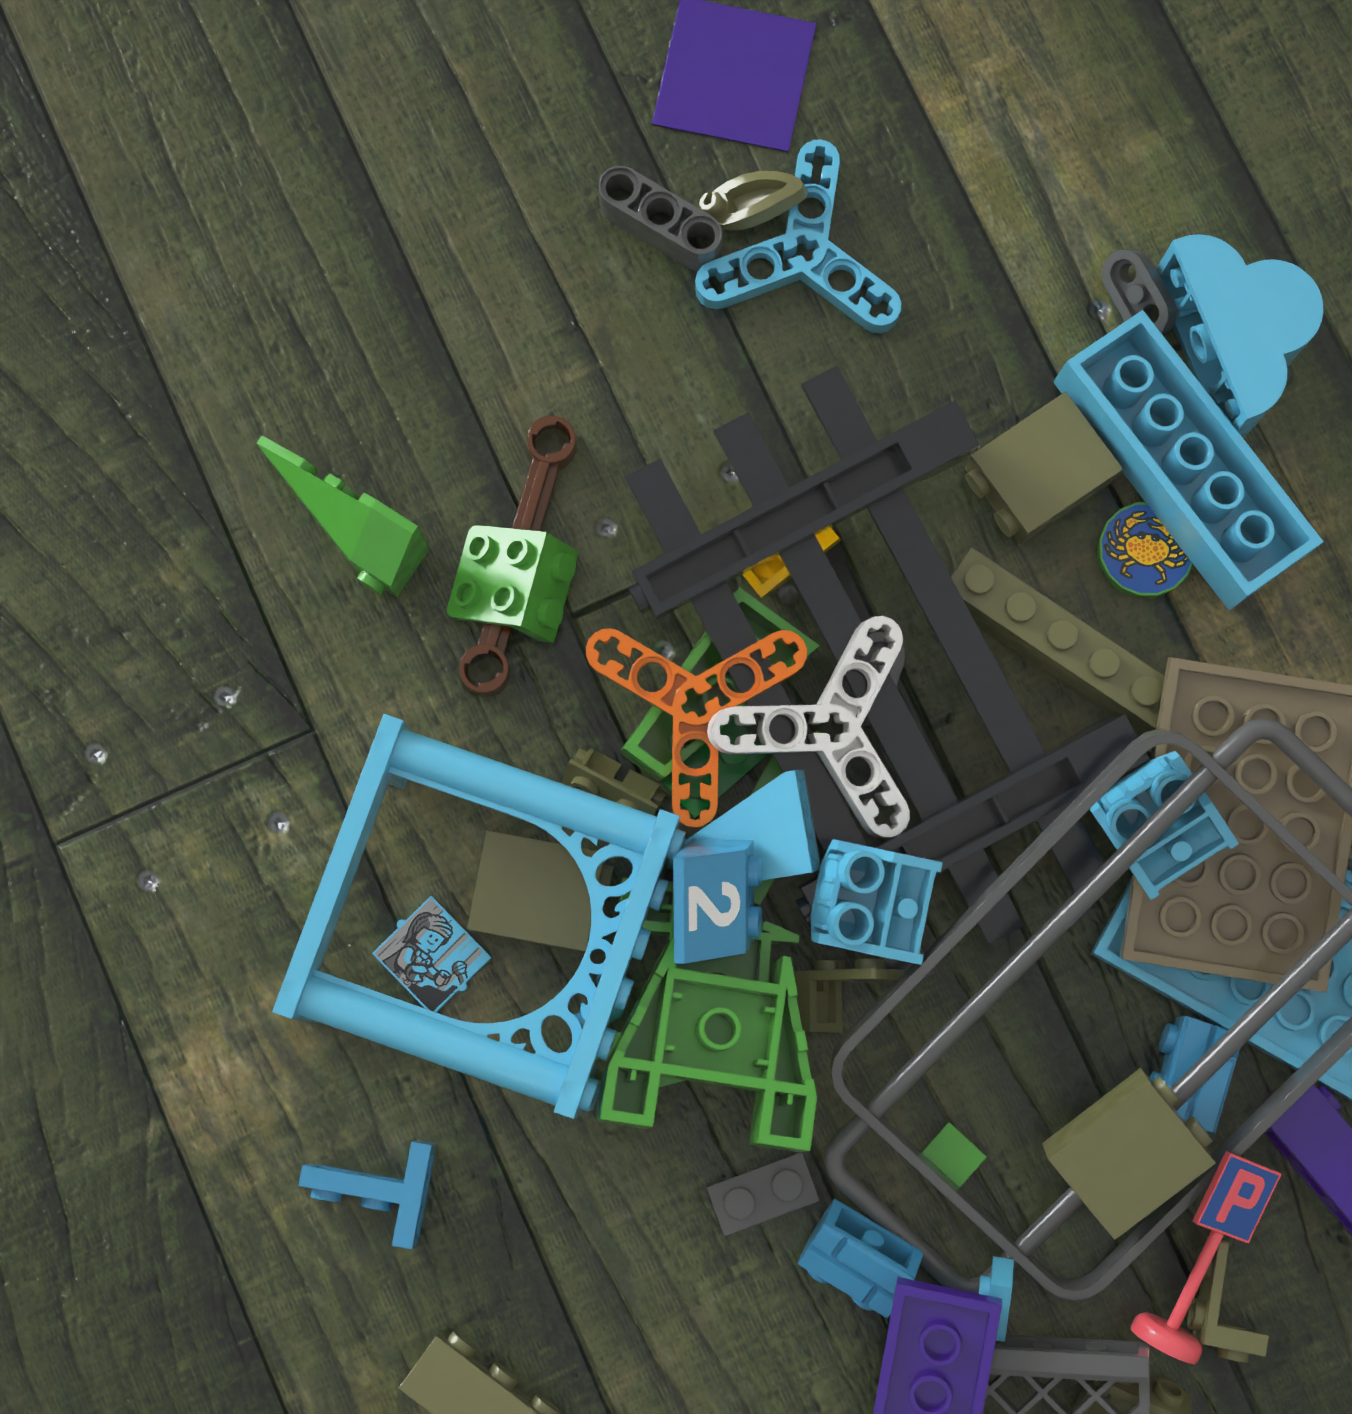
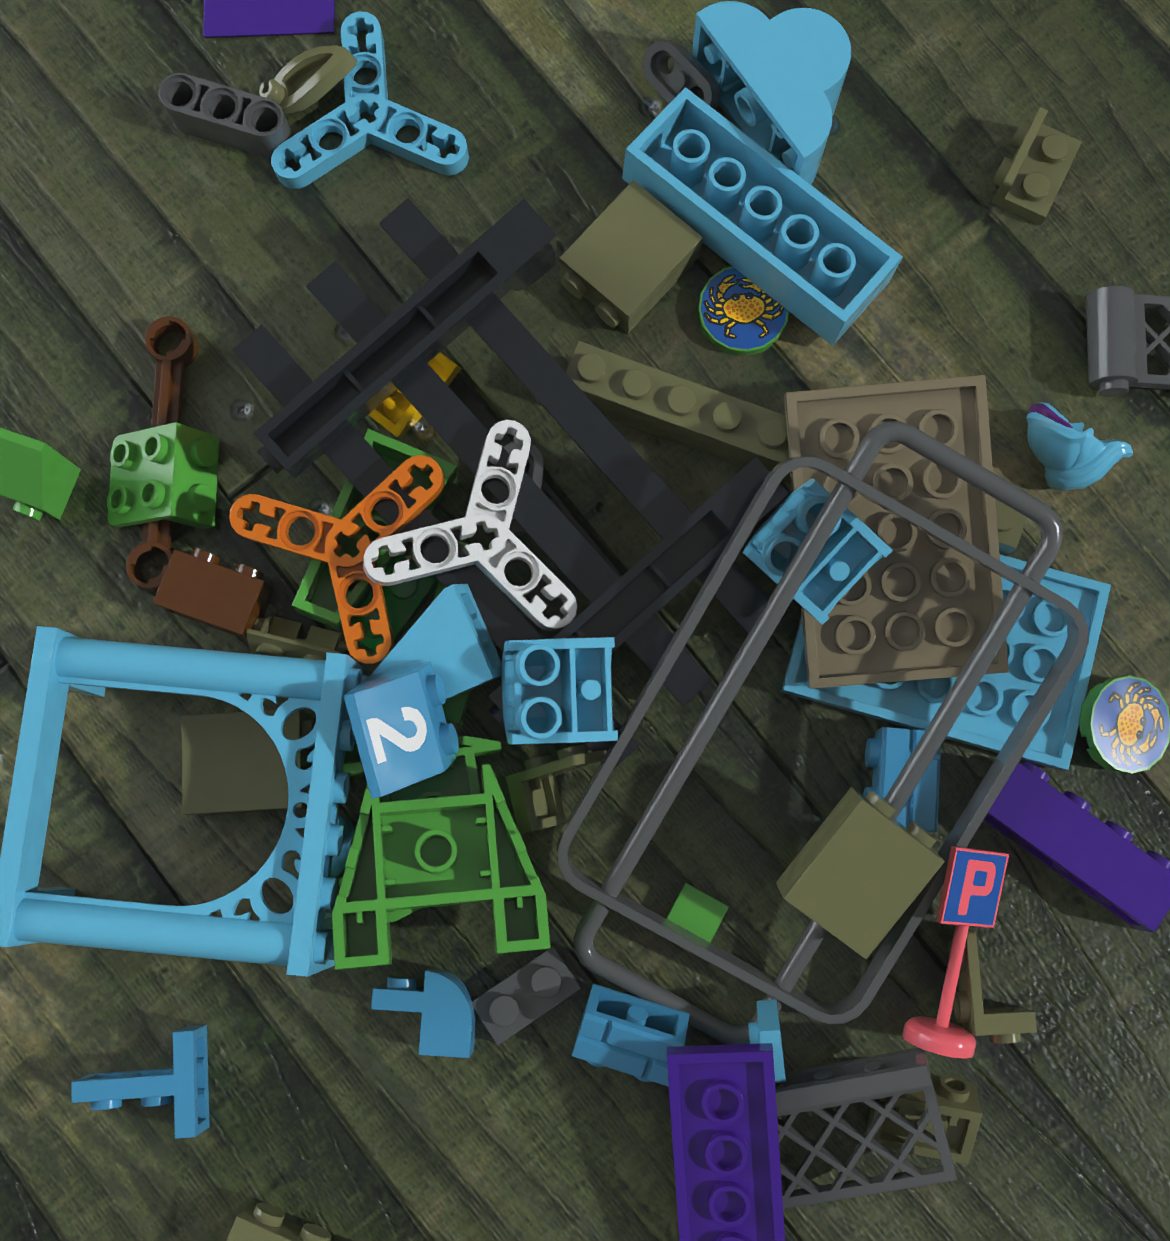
camera: 10 degrees left, 0 degrees up
piece [372,896,492,1013] -> none
none -> reddish brown brick [152,548,274,640]
none -> dark azure brick [371,967,476,1058]

